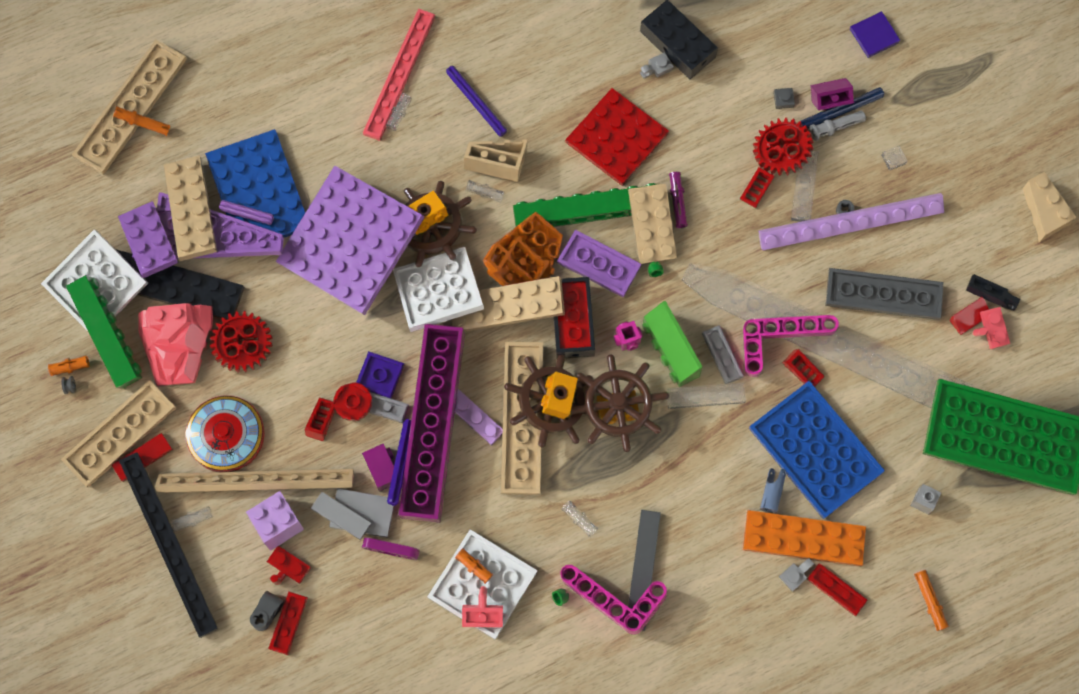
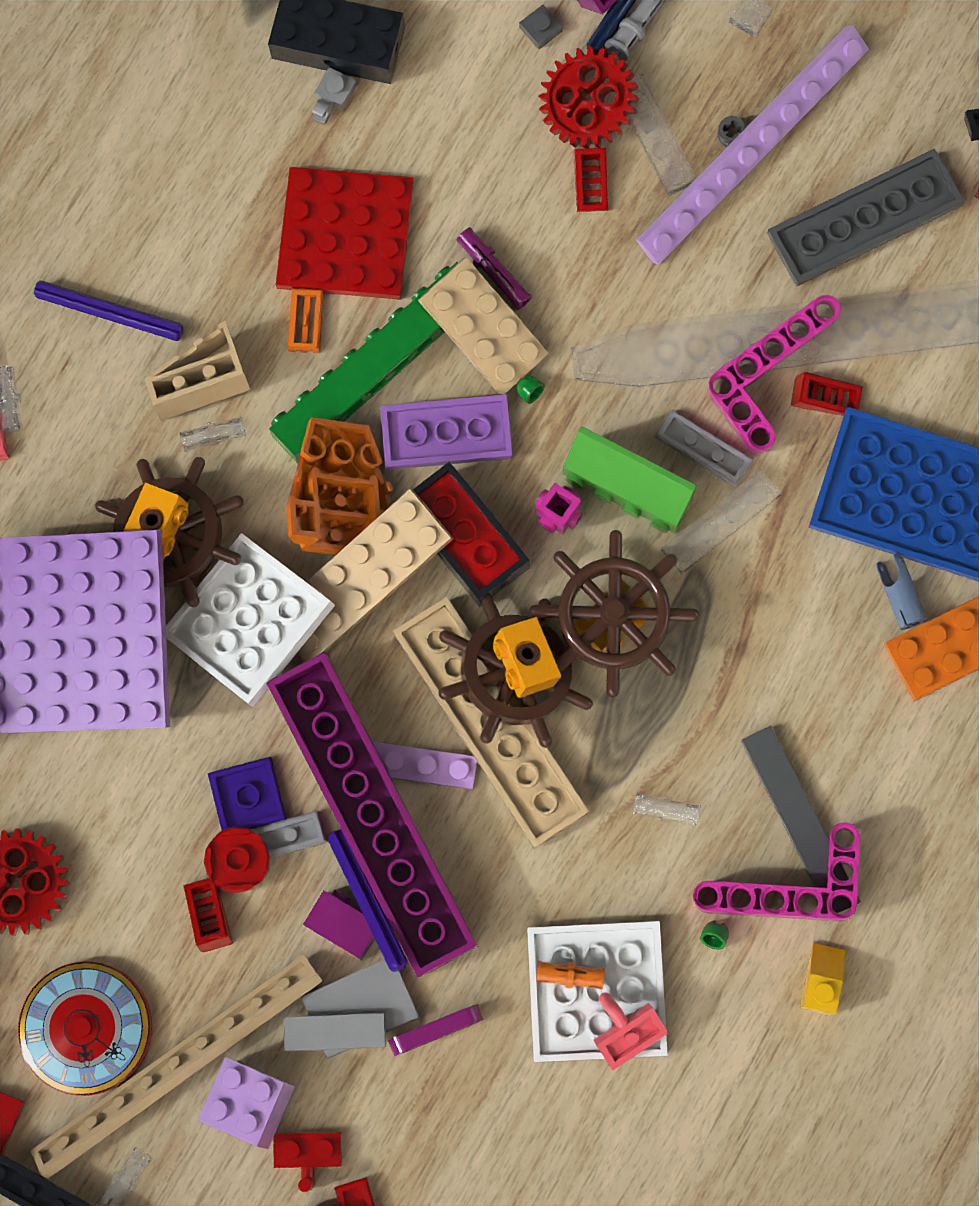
camera: 30 degrees left, 5 degrees up
none -> orange tile [287,289,324,353]
none -> yellow slope [800,943,846,1016]

